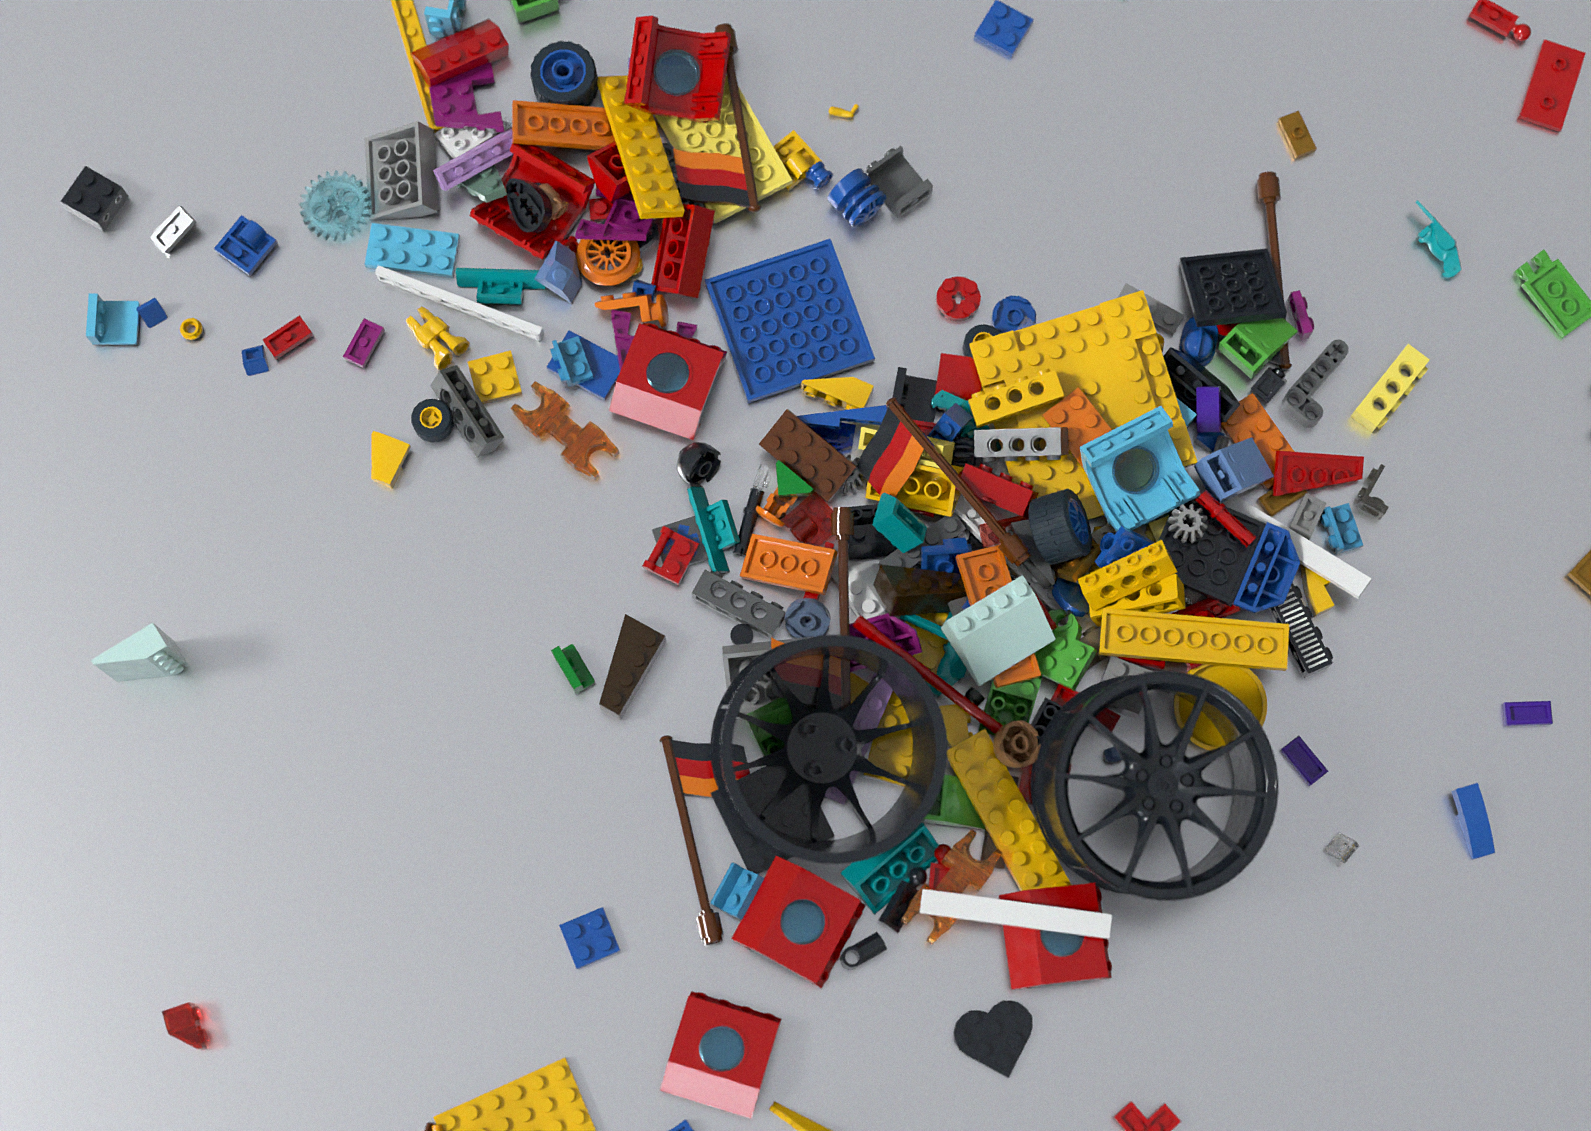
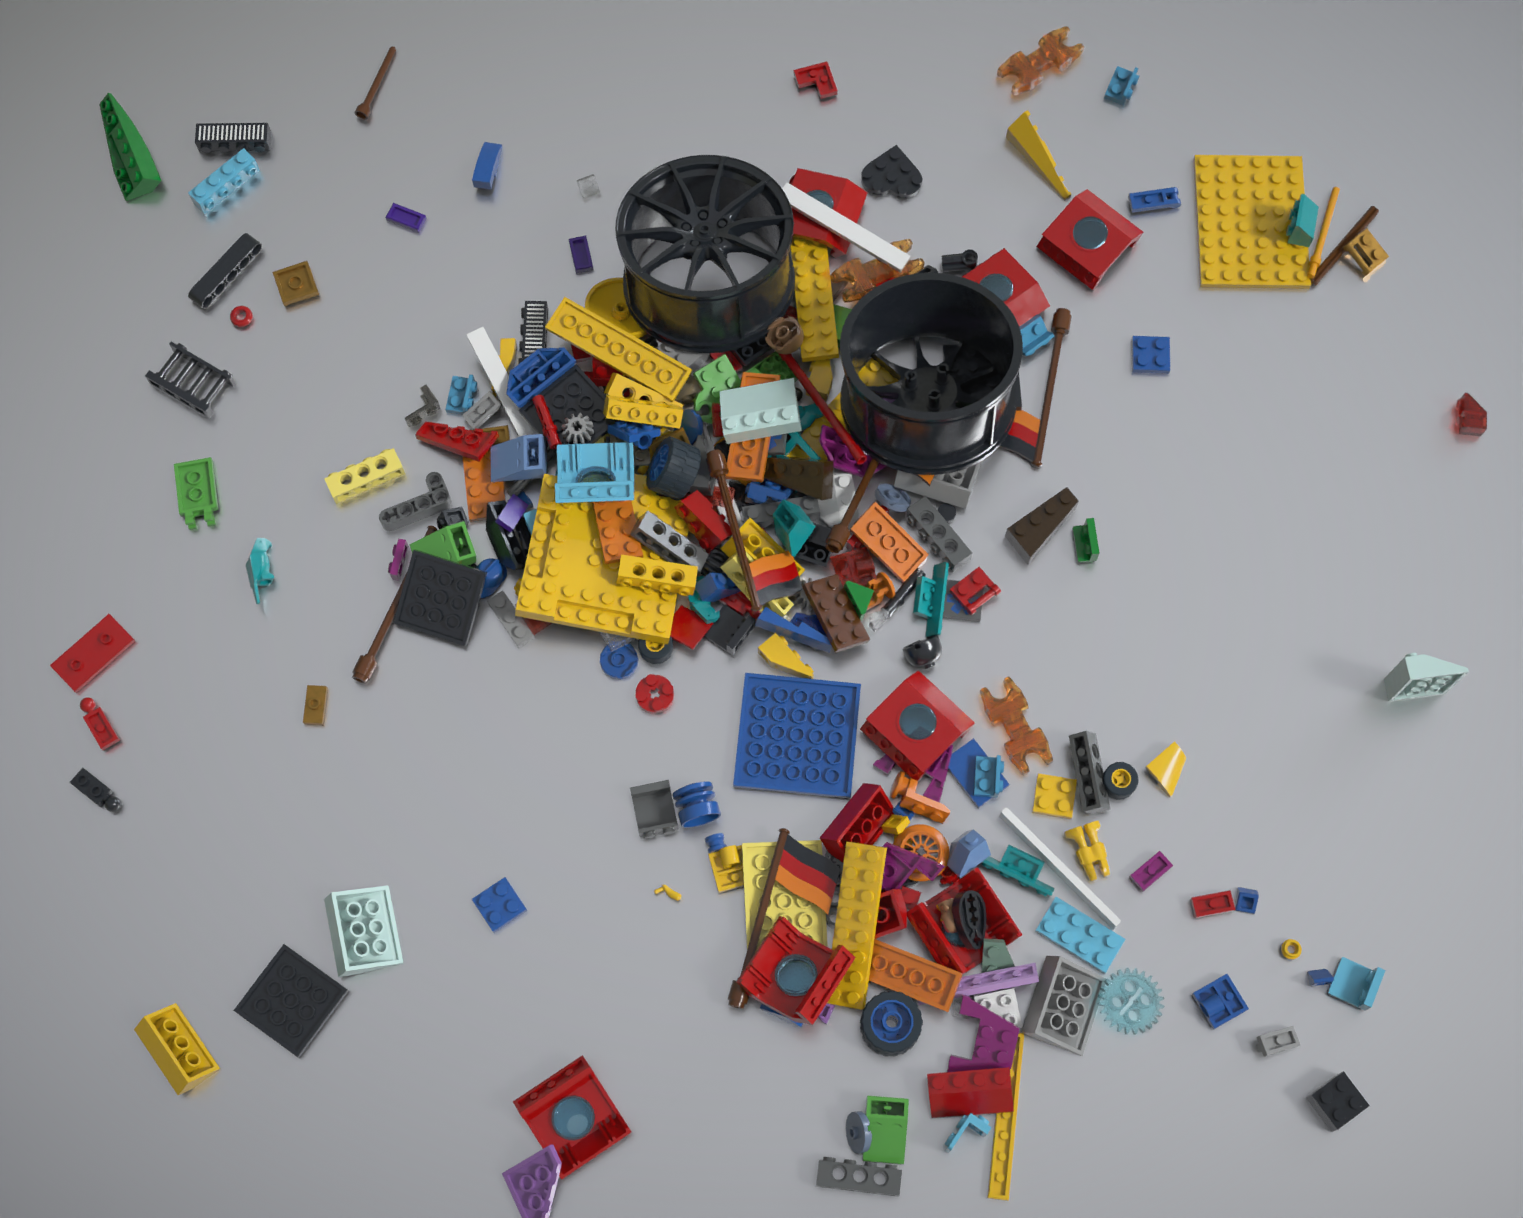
camera: 155 degrees left, 5 degrees down
none -> yellow plate [882,814,910,835]

